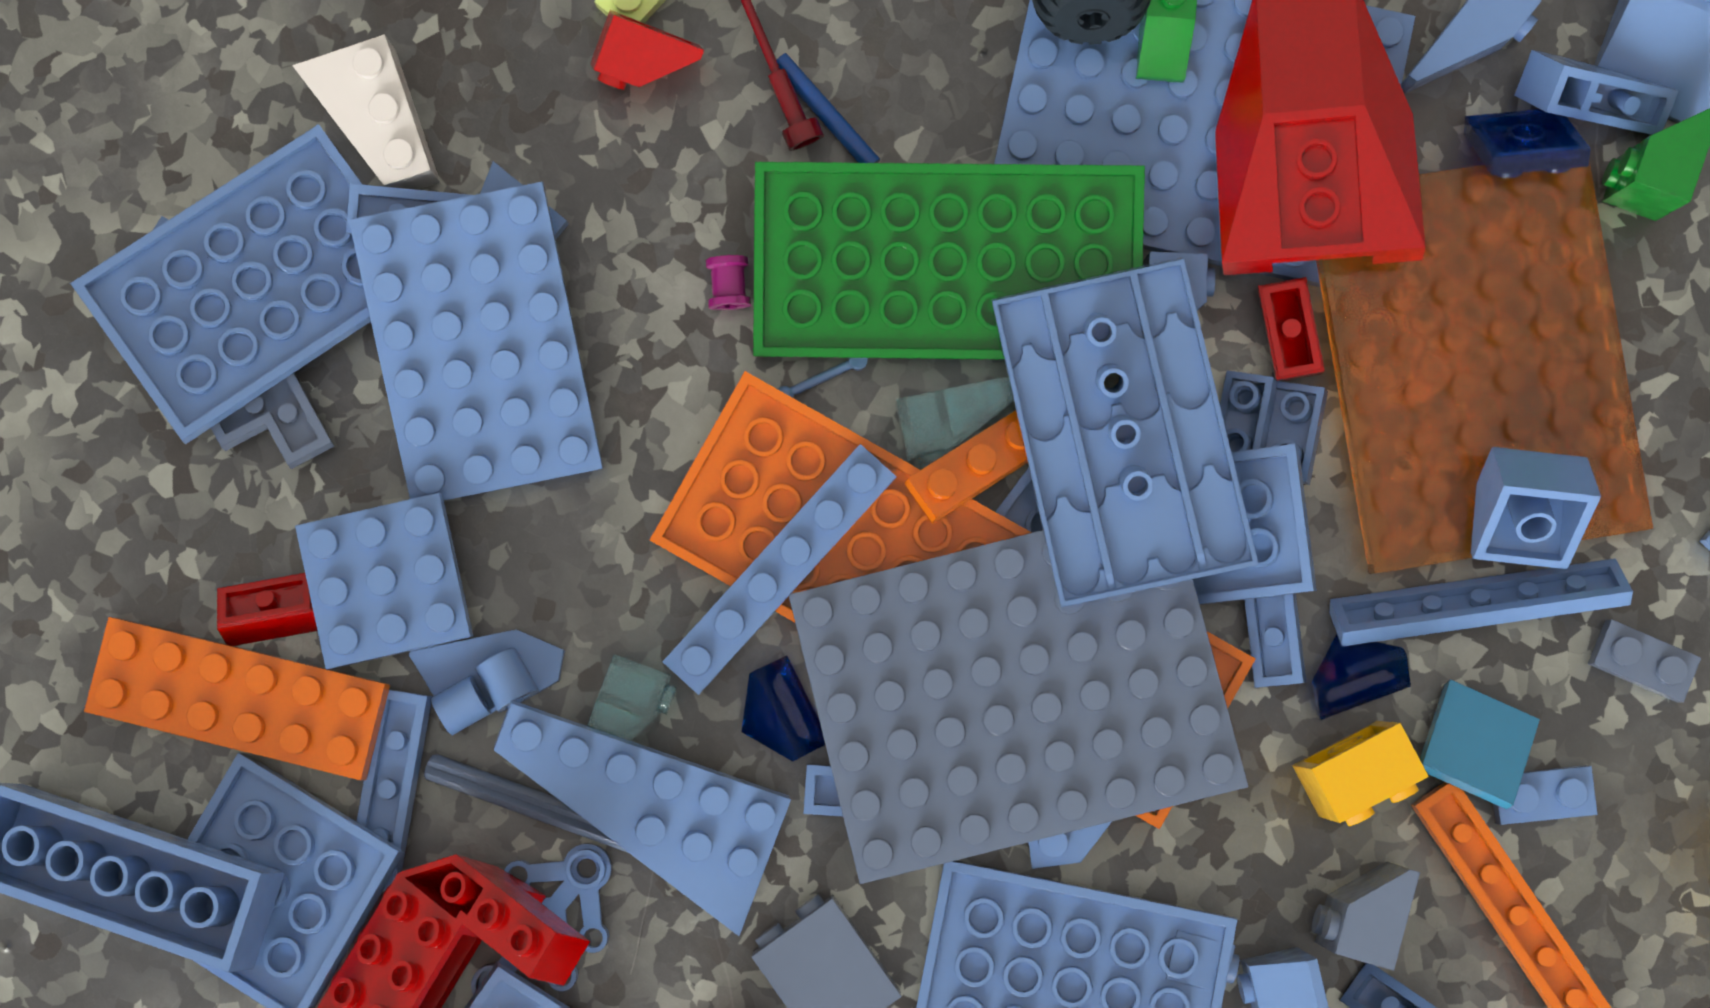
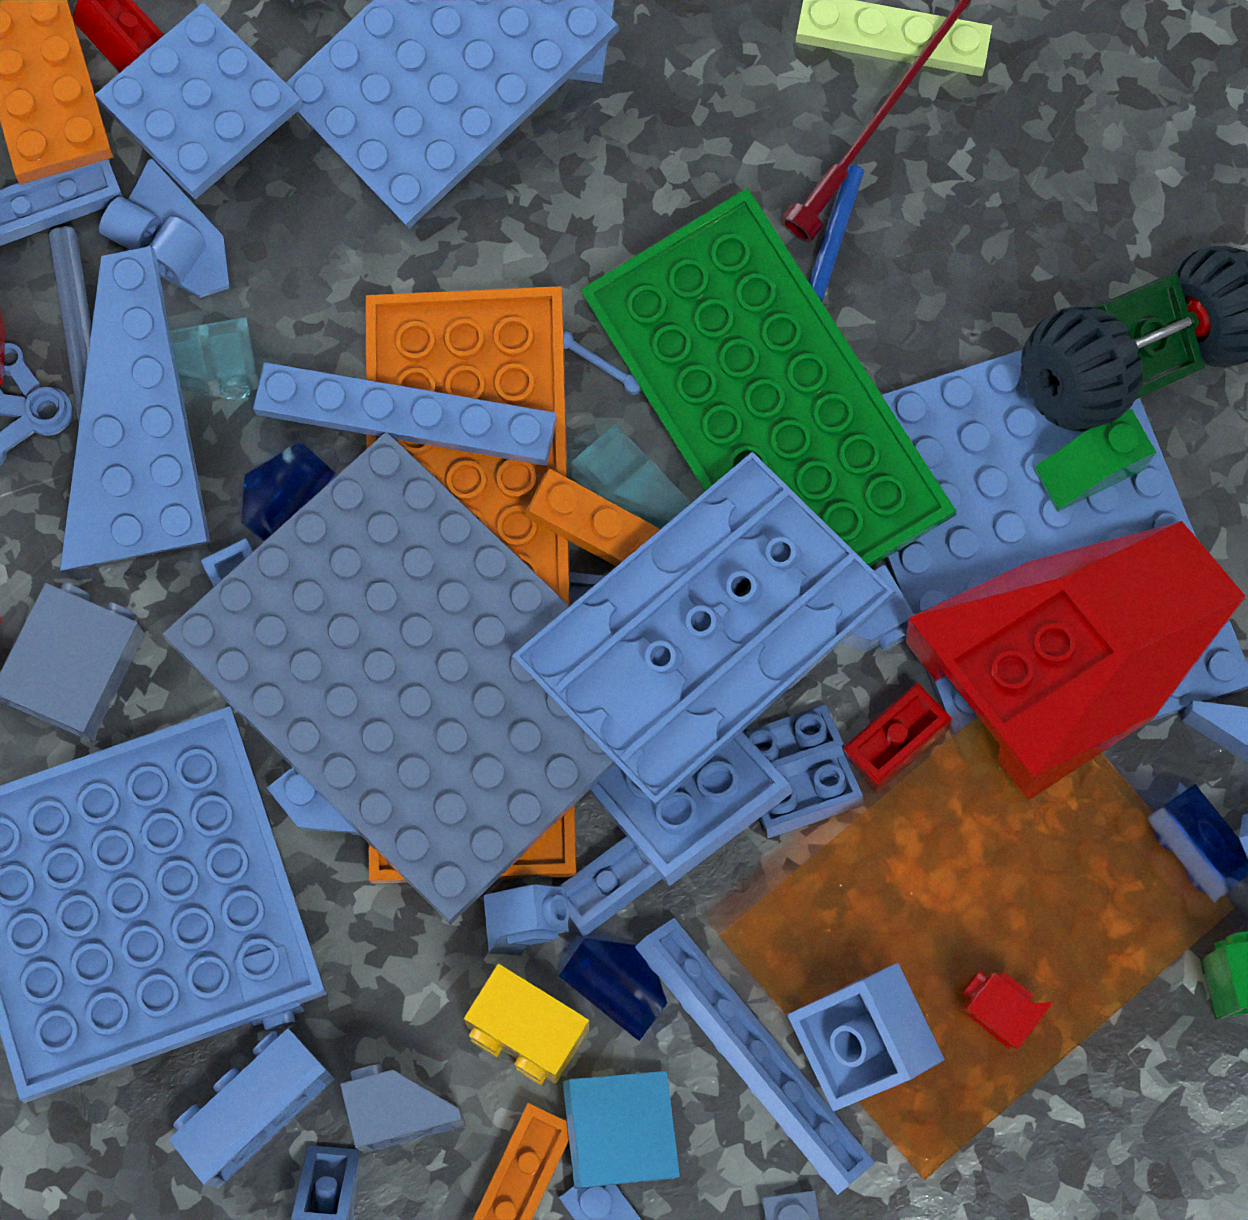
camera: 60 degrees right, 10 degrees down
red slope [590,10,704,90] -> none
magenta bush [706,255,751,310] -> none
none -> medium blue window [484,884,569,955]
none -> red window [959,969,1053,1050]

